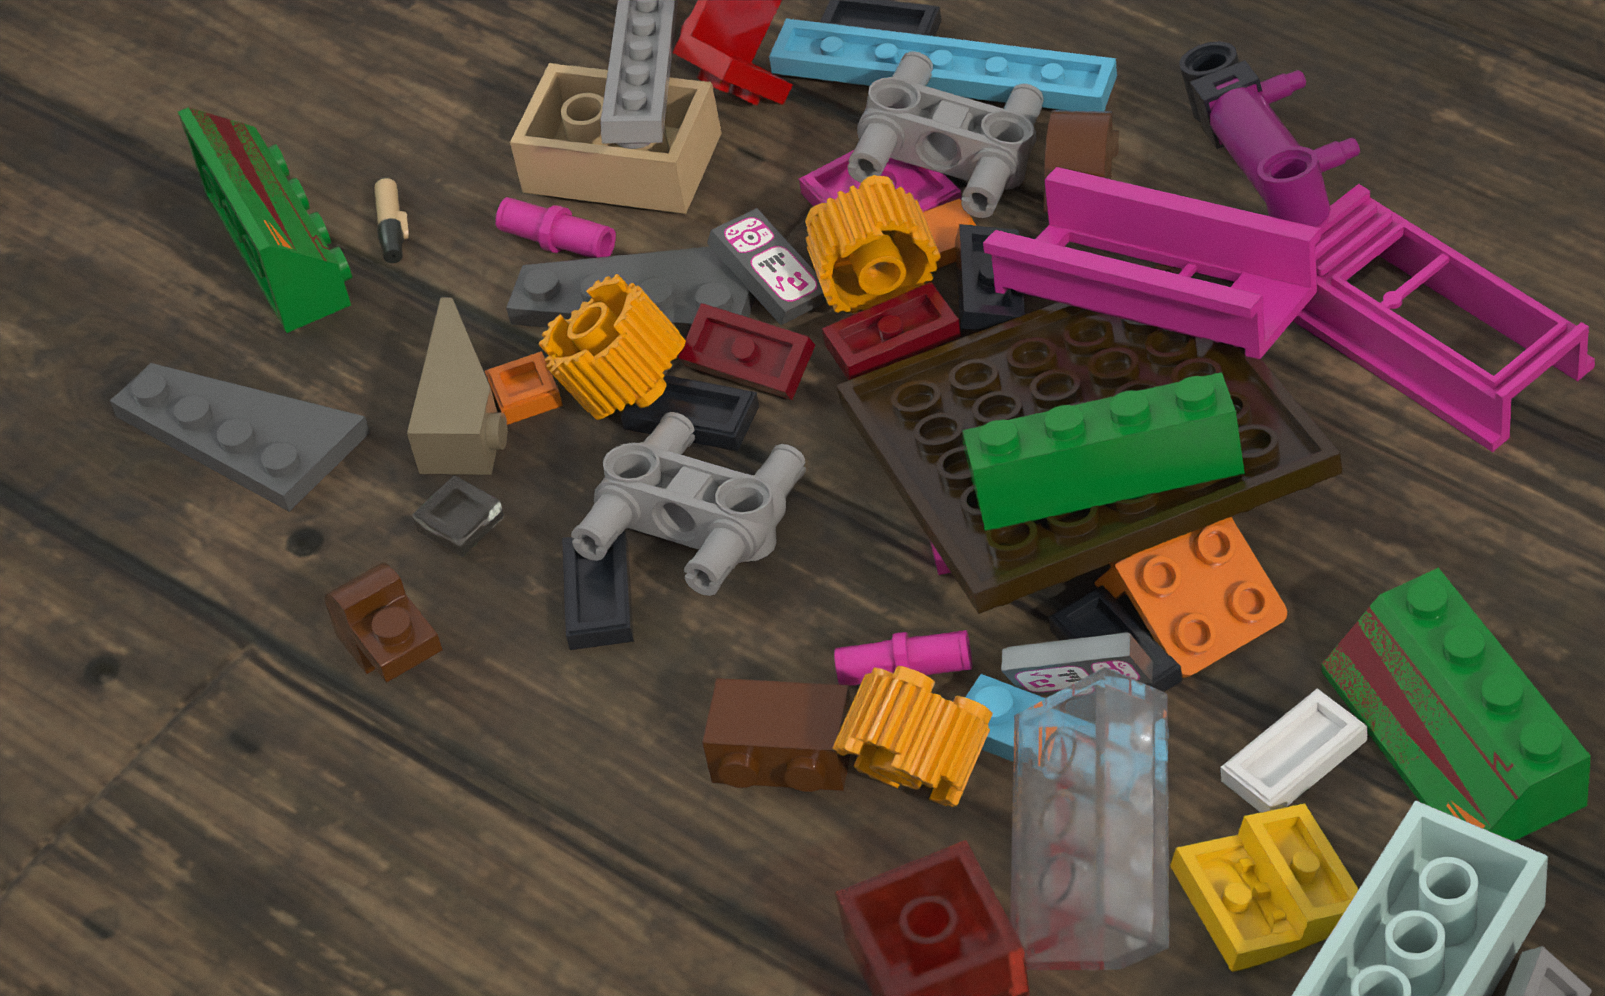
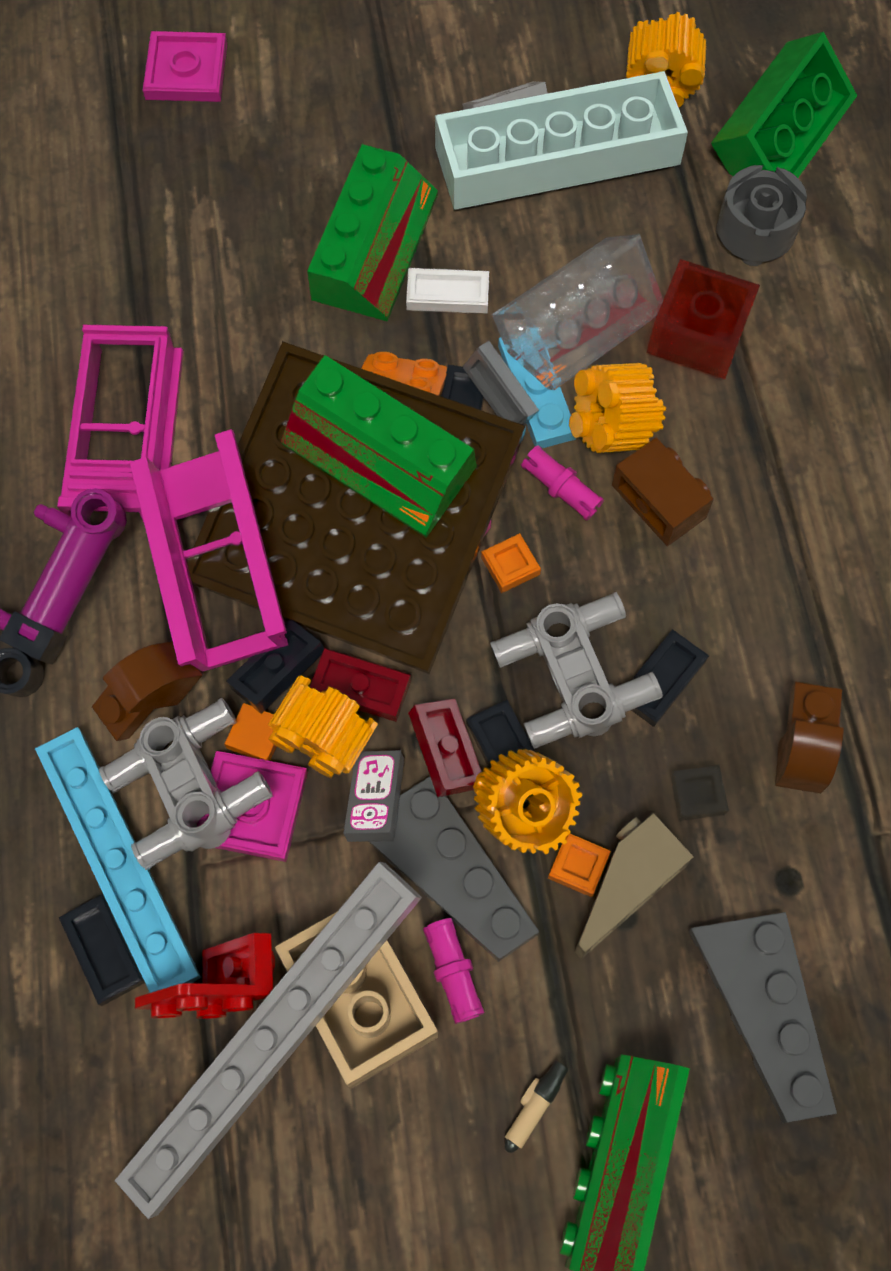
camera: 145 degrees left, 20 degrees up
yellow slope [1170,803,1359,972] -> none
none -> orange tile [481,533,541,593]

